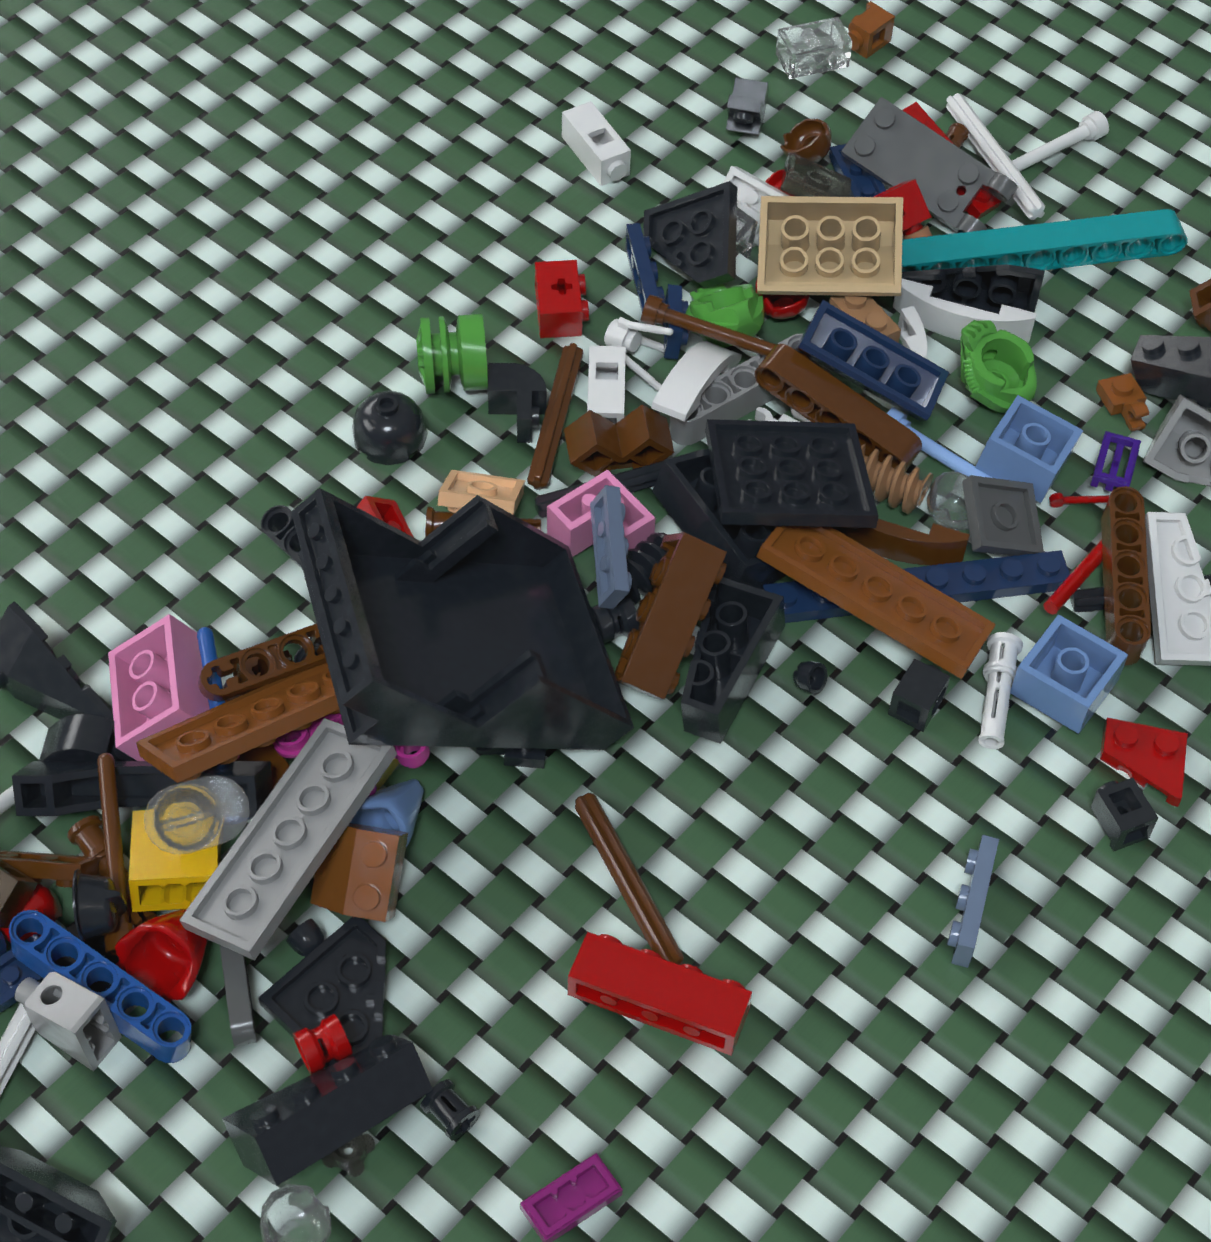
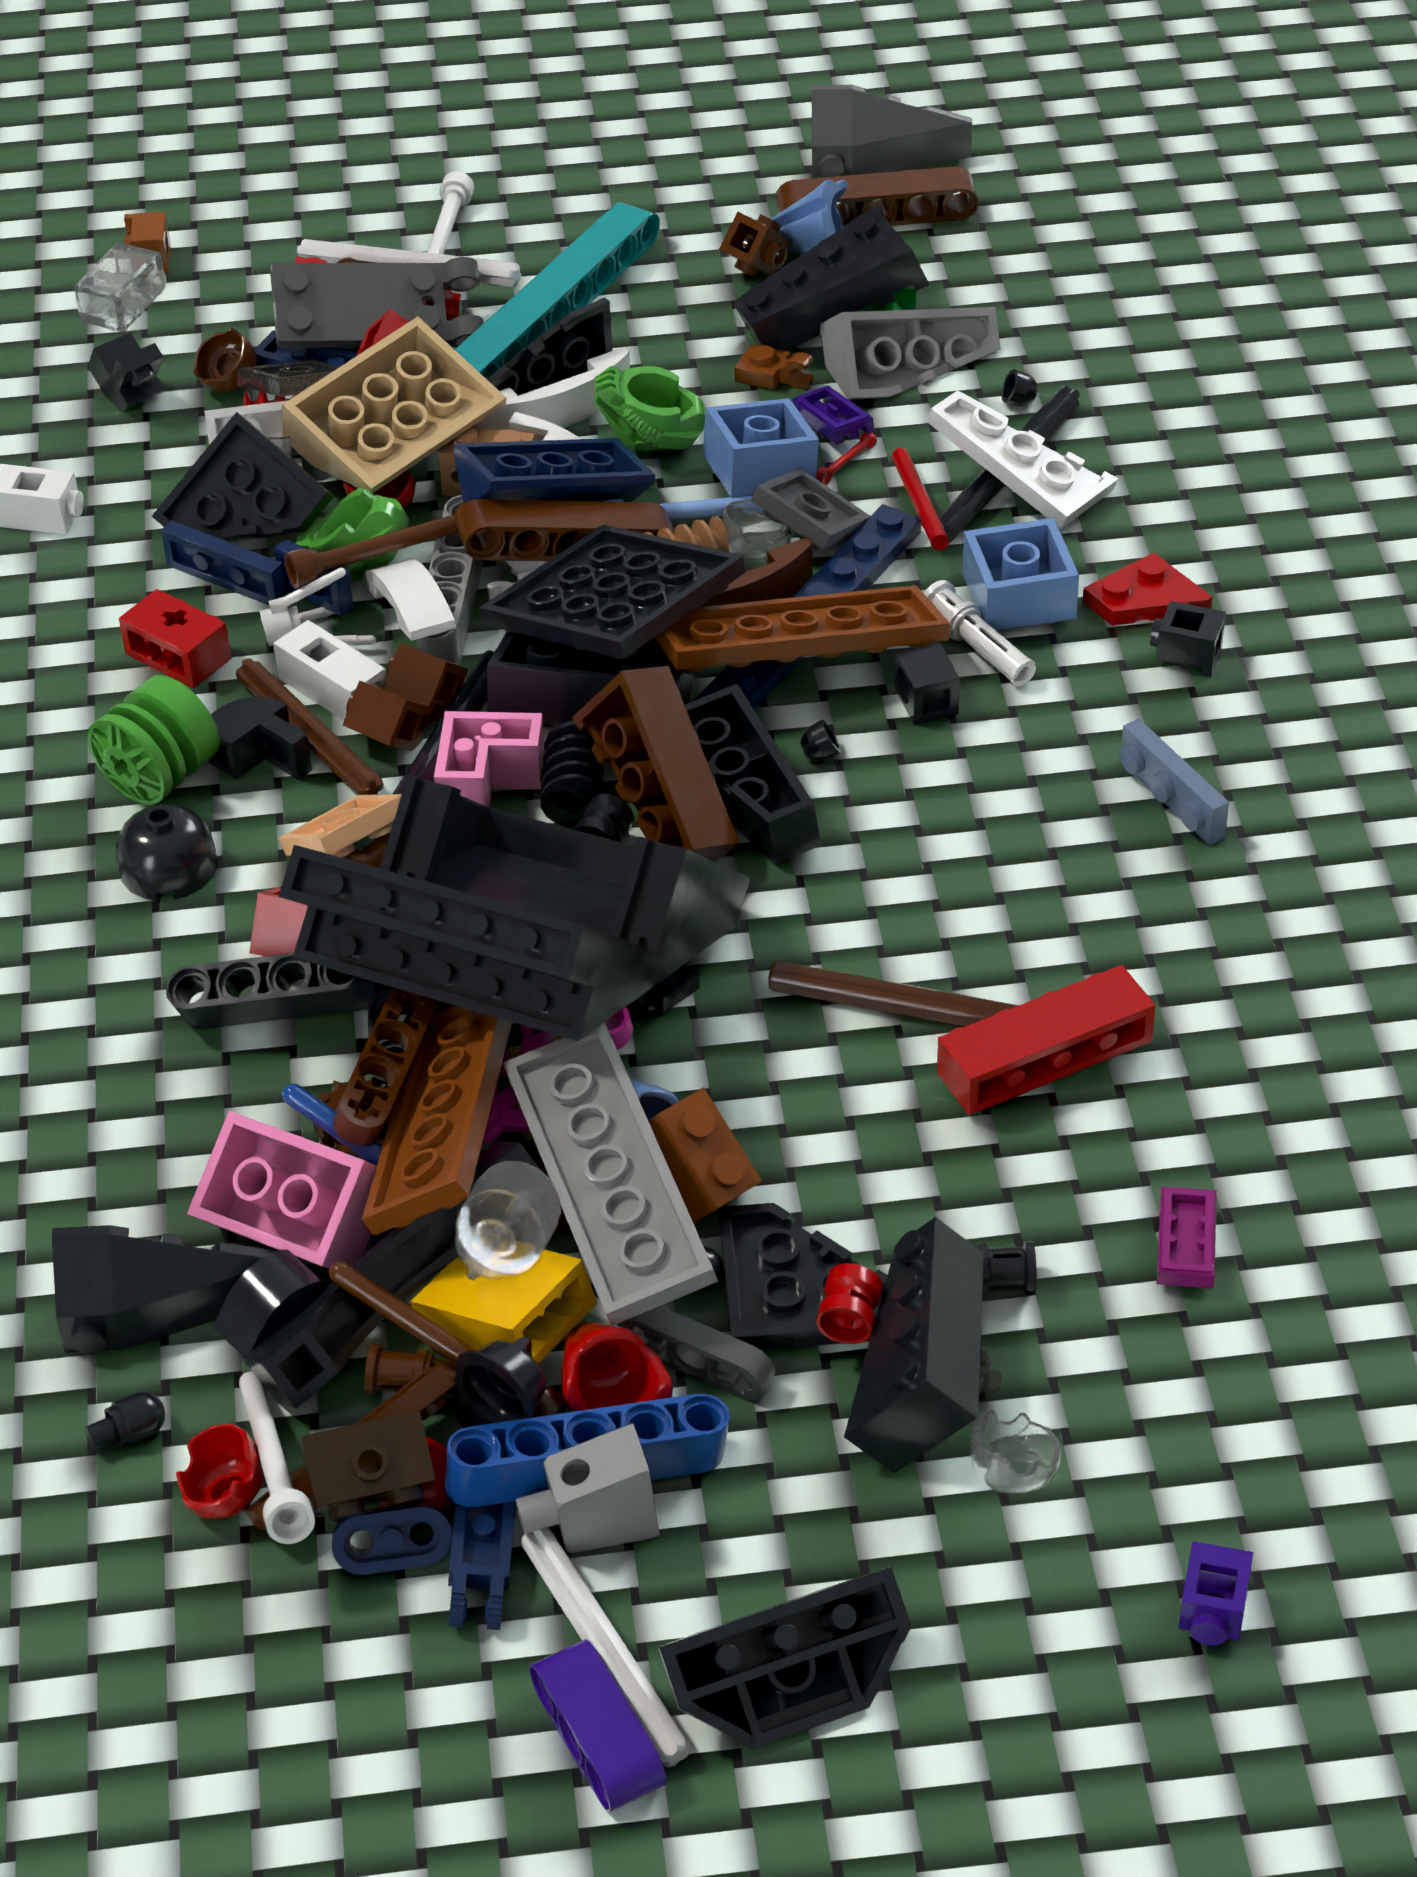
camera: 45 degrees left, 10 degrees down
sand blue plate [590,485,632,609] -> none
reddish brown beam [1101,486,1151,666] -> none

